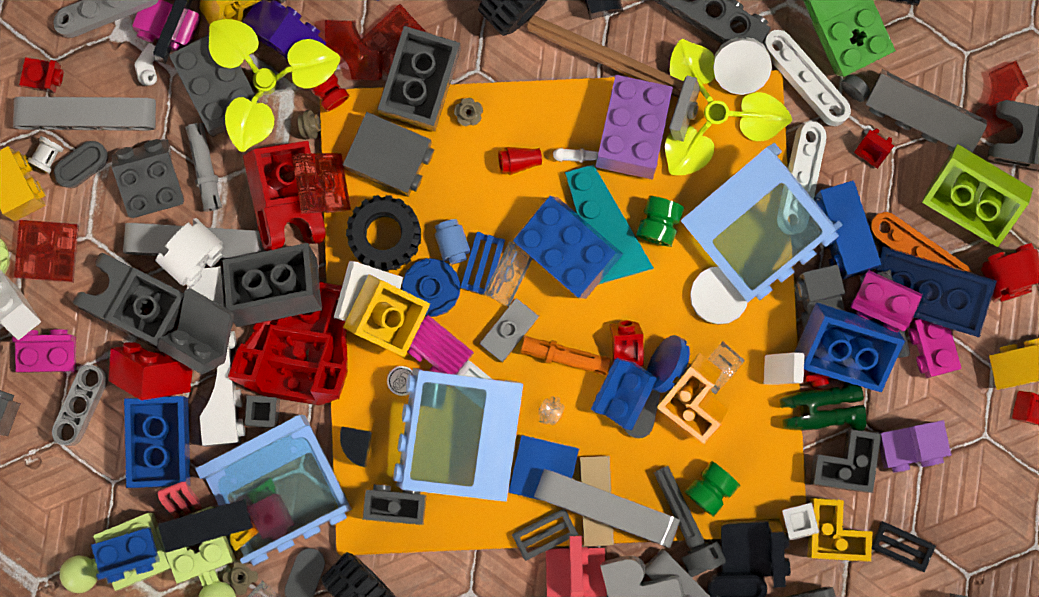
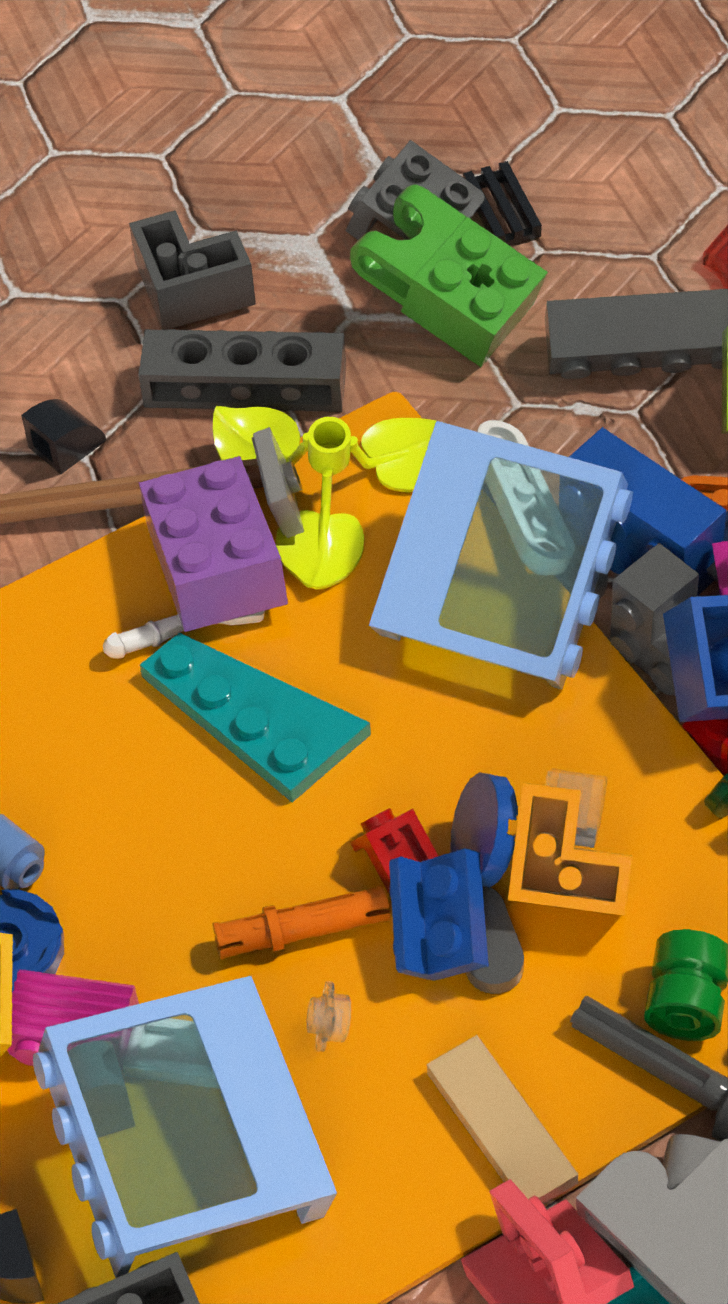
camera: 25 degrees left, 30 degrees down
white tile [387,366,413,396] -> none
blue tile [461,232,505,296] -> none
light grey plate [480,298,539,363] -> none
clear plate [484,241,533,307] -> none
red cone [498,147,542,175] -> none
blue tile [508,435,579,500] -> none
dark grey tile [512,509,578,561] -> none
blue brick [513,195,623,299] -> none
light grey beam [534,469,680,548] -> none
green wheel [636,196,685,247] -> none
white tile [690,266,748,325] -> none
white tile [713,37,772,95] -> none
white plate [762,30,851,126] -> none
white tile [764,352,804,385] -> none
dark grey tile [841,74,870,102] -> none
red tile [854,128,894,169] -> none

